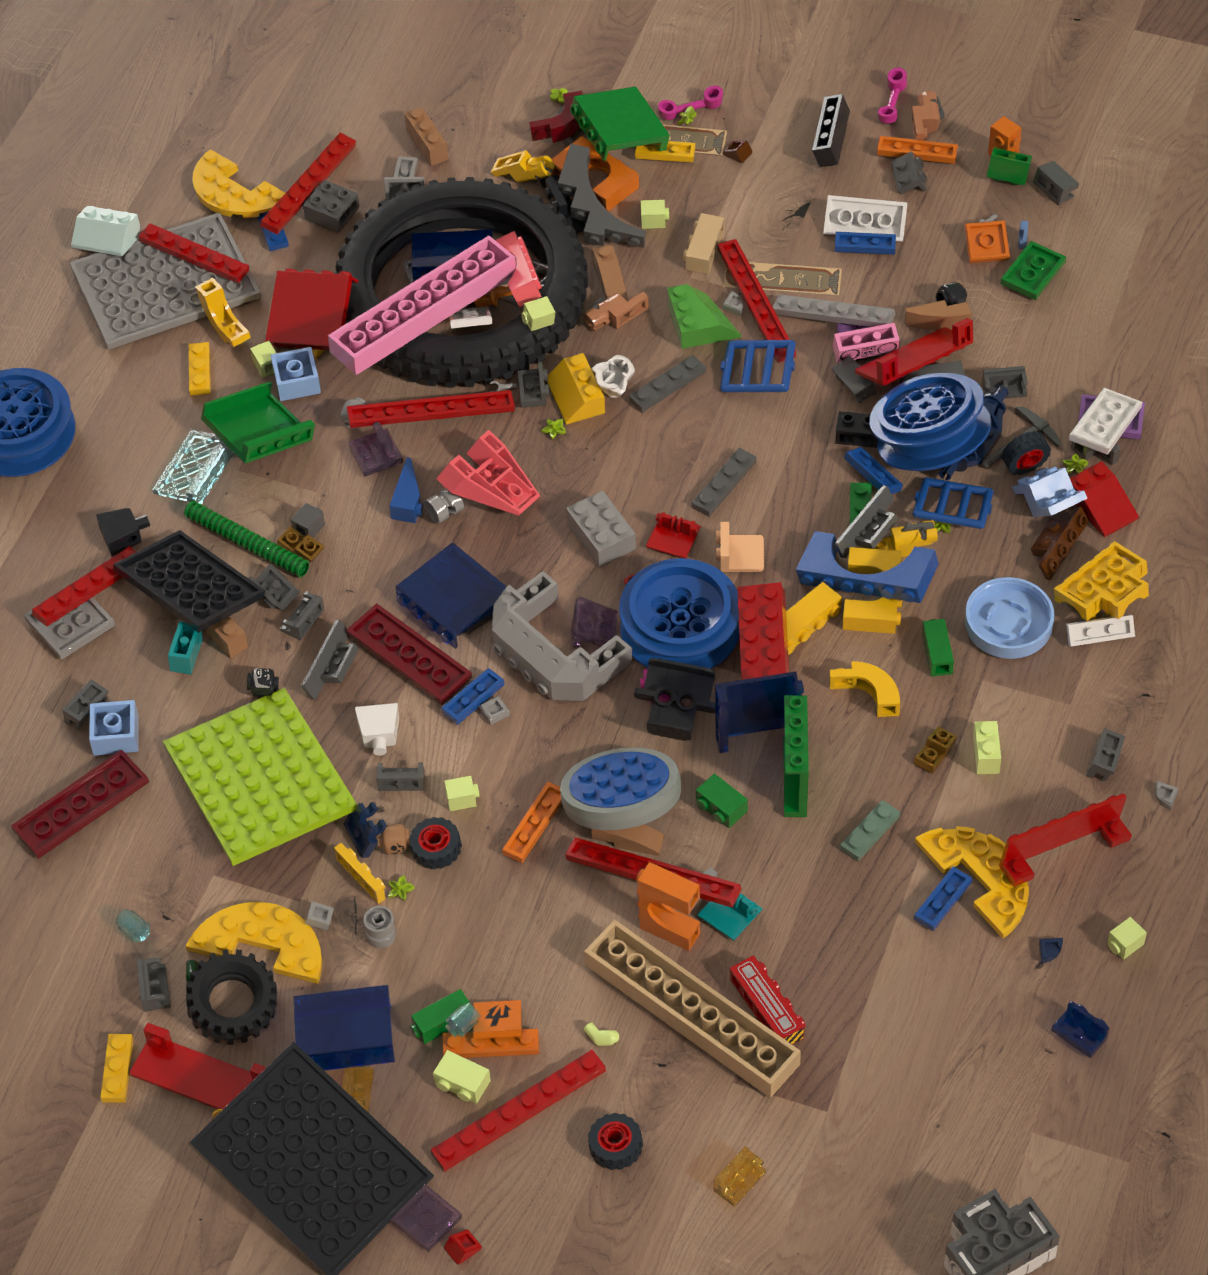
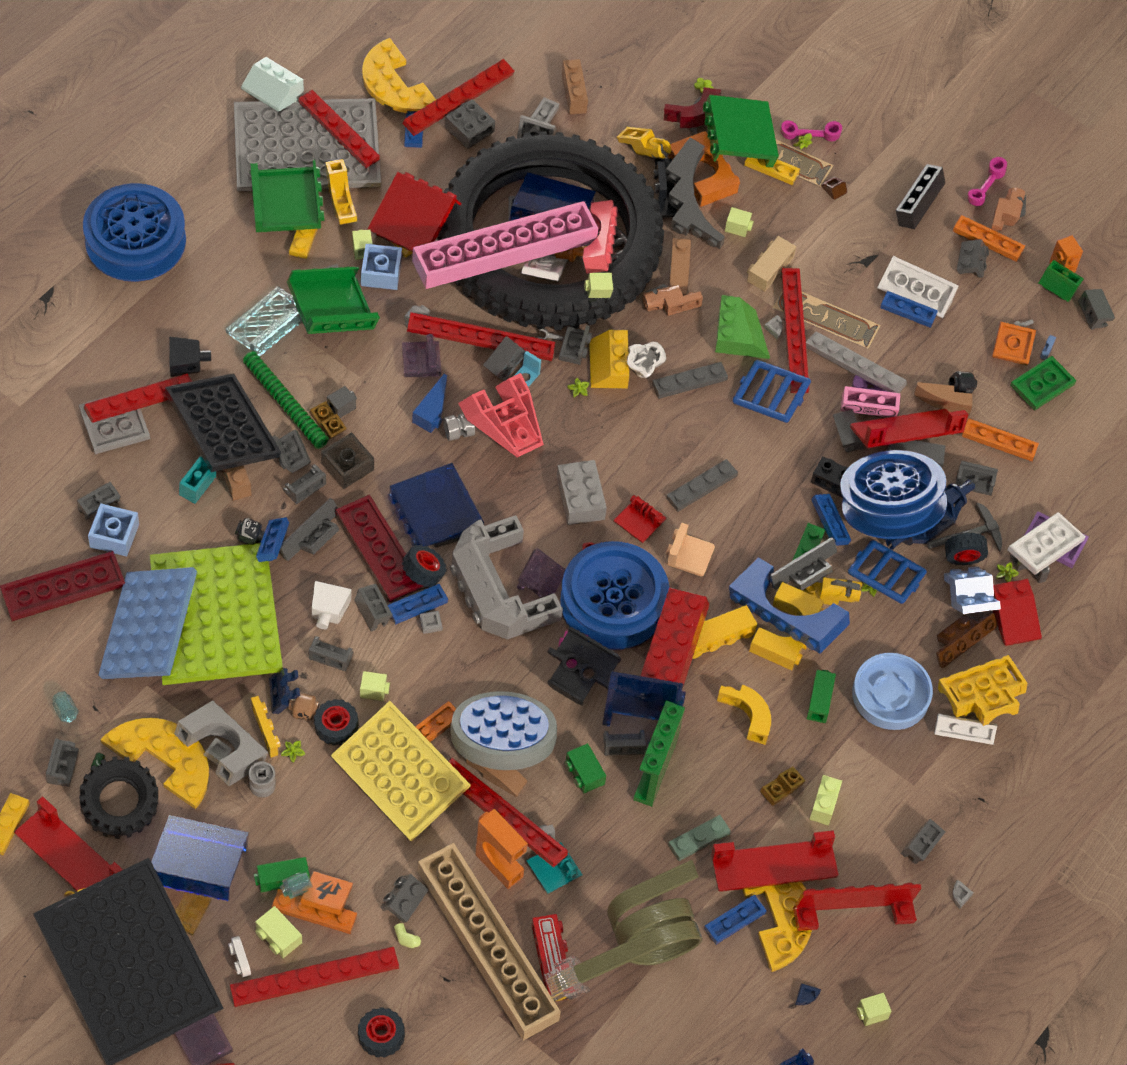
camera: 10 degrees right, 5 degrees up
none -> medium blue plate [98,567,197,679]
none -> light grey arch [174,701,268,786]
none -> white plate [228,936,251,977]
none -> green panel [250,160,325,233]
none -> blue plate [256,517,289,562]
none -> clear smoke brick [321,432,374,489]
none -> light yellow plate [331,701,471,842]
none -> dark grey hinge [354,584,392,631]
none -> dark grey bracket [381,874,429,923]
none -> black wheel [402,545,447,587]
none -> dark grey hinge [484,336,526,381]
none -> medium azure bracket [514,351,541,387]
none -> olive piece [544,860,703,1001]
none -> dark grey hinge [603,730,646,756]
none -> red bracket [711,830,839,892]
none -> orange plate [962,418,1039,461]

